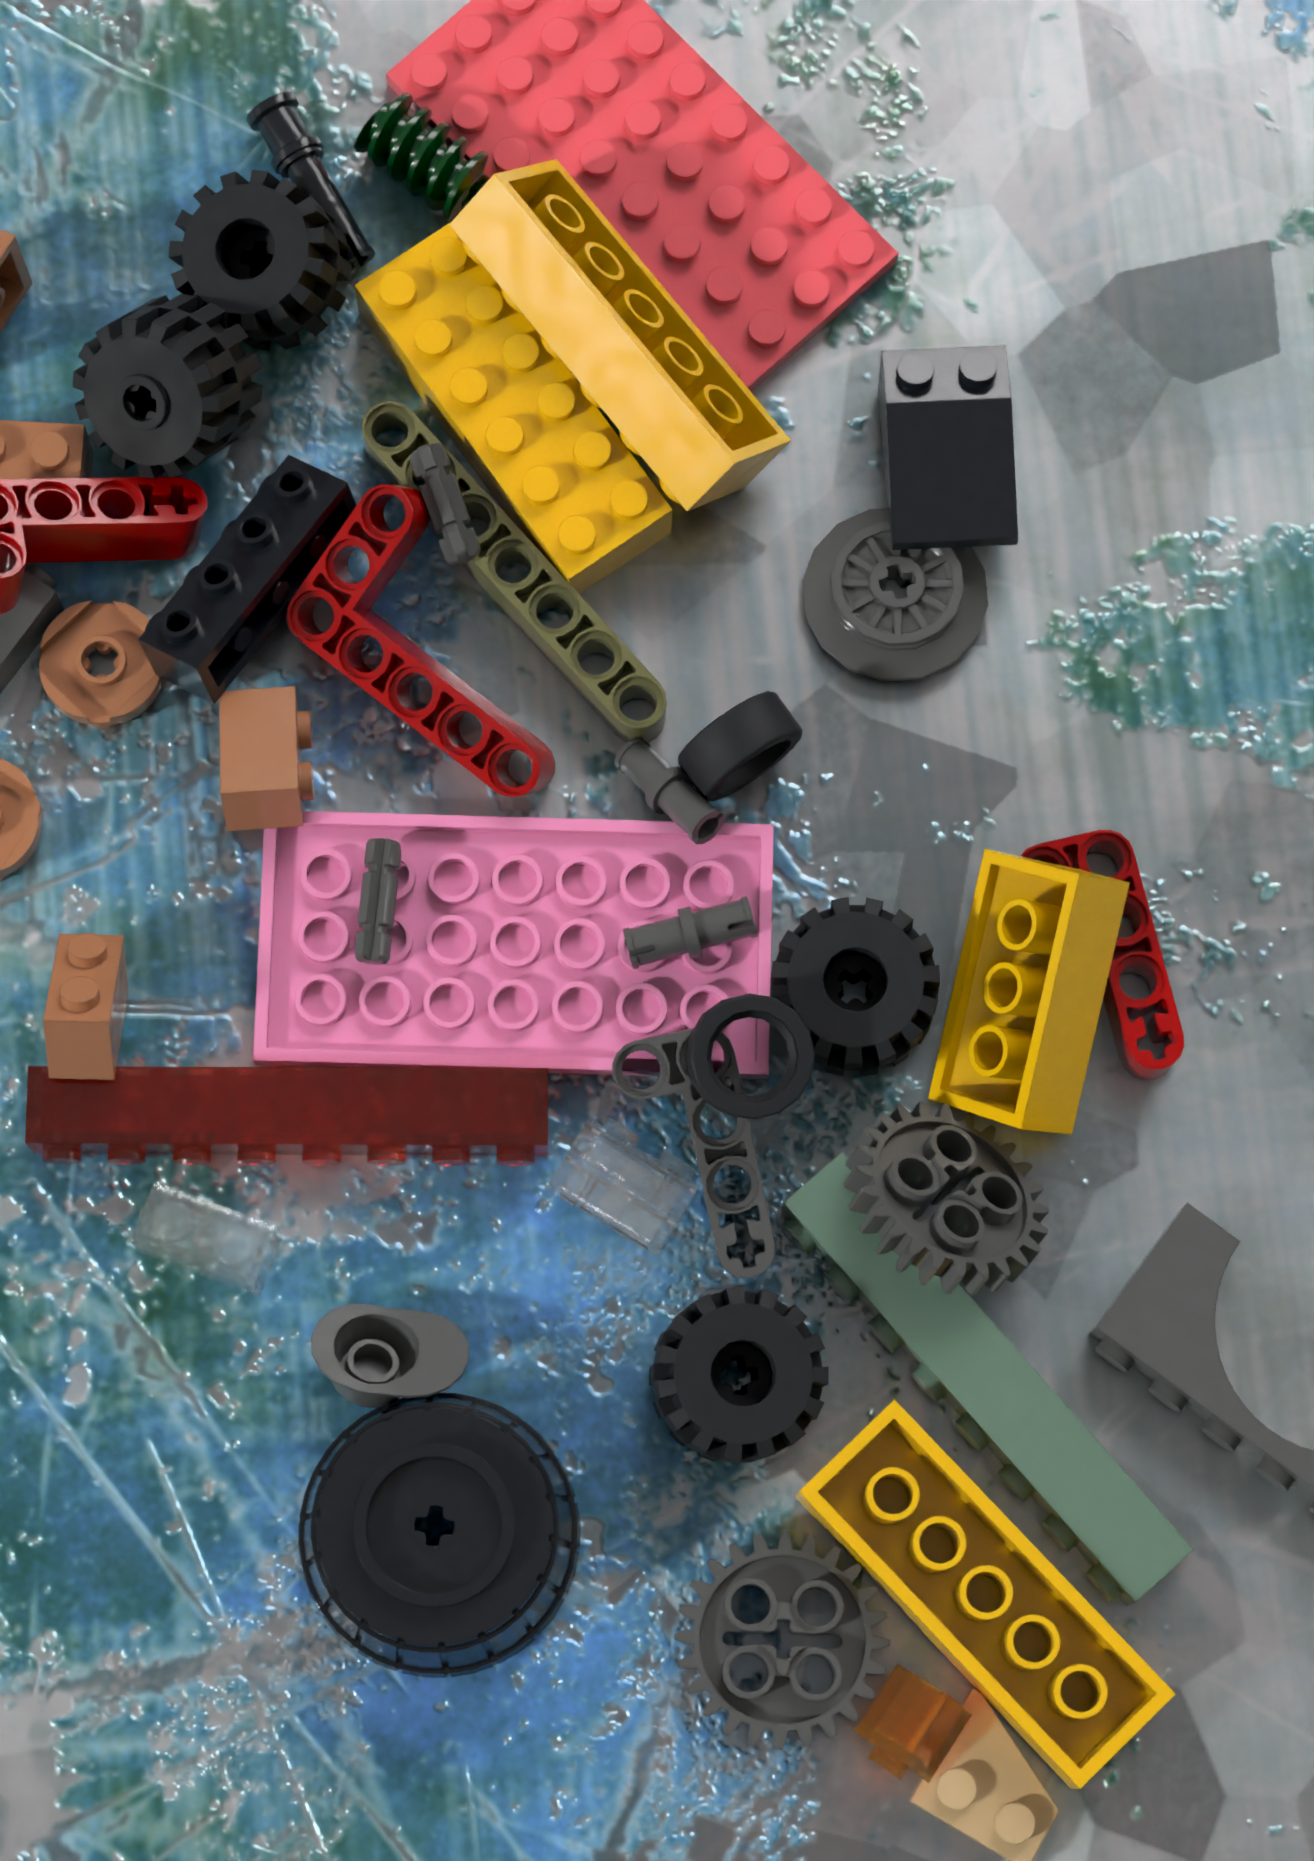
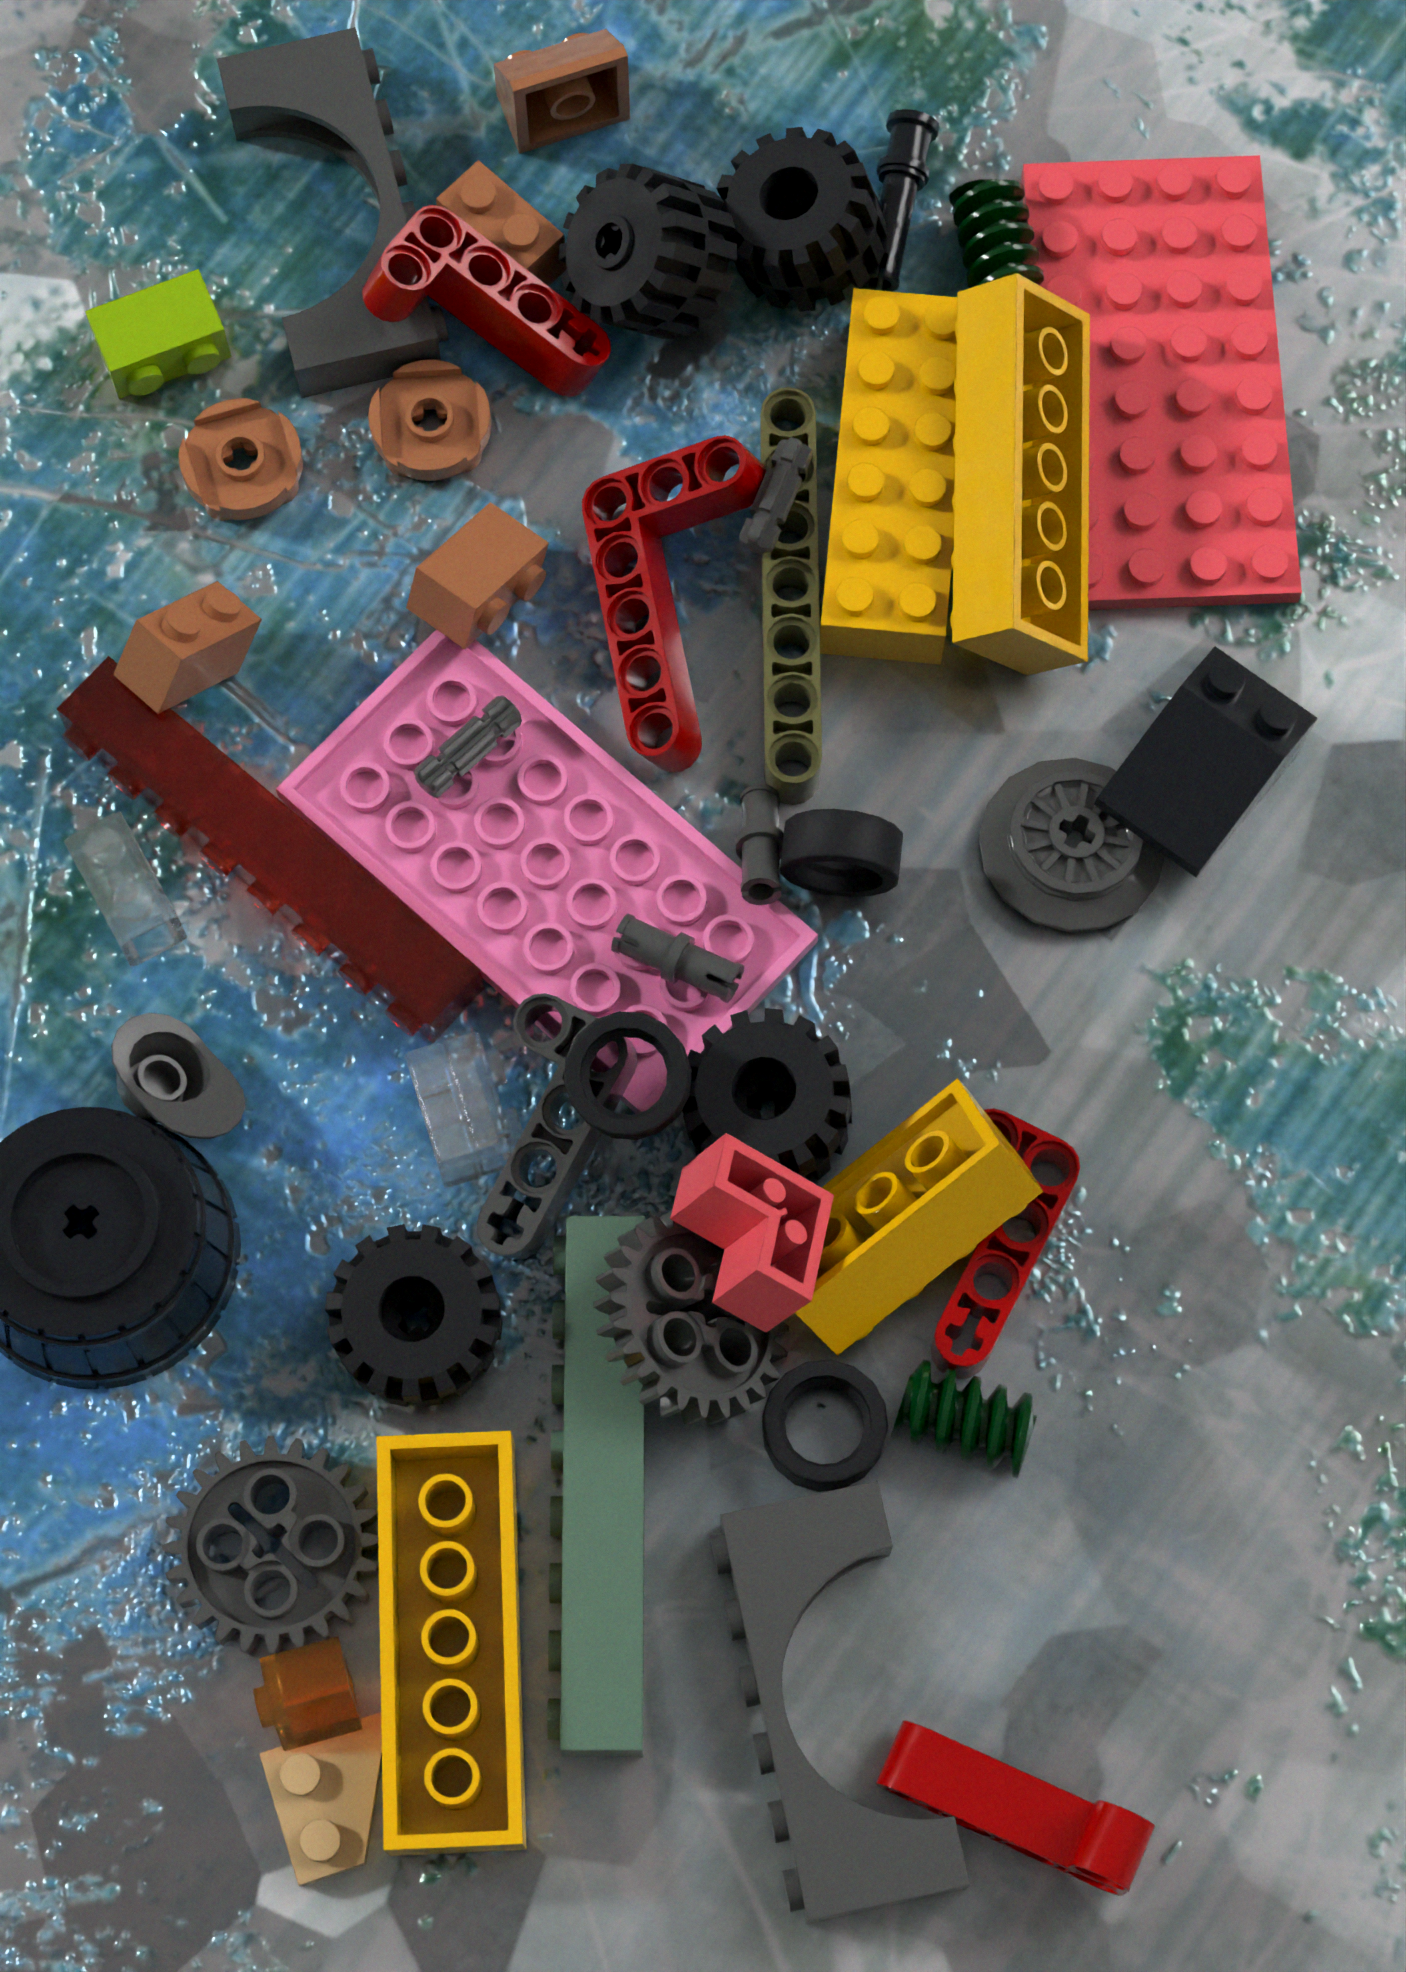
camera: 45 degrees right, 5 degrees down
black brick [138,455,357,704] -> none
none -> coral brick [670,1133,834,1333]
none -> black tyre [762,1359,888,1492]
none -> dark green piece [891,1359,1037,1478]

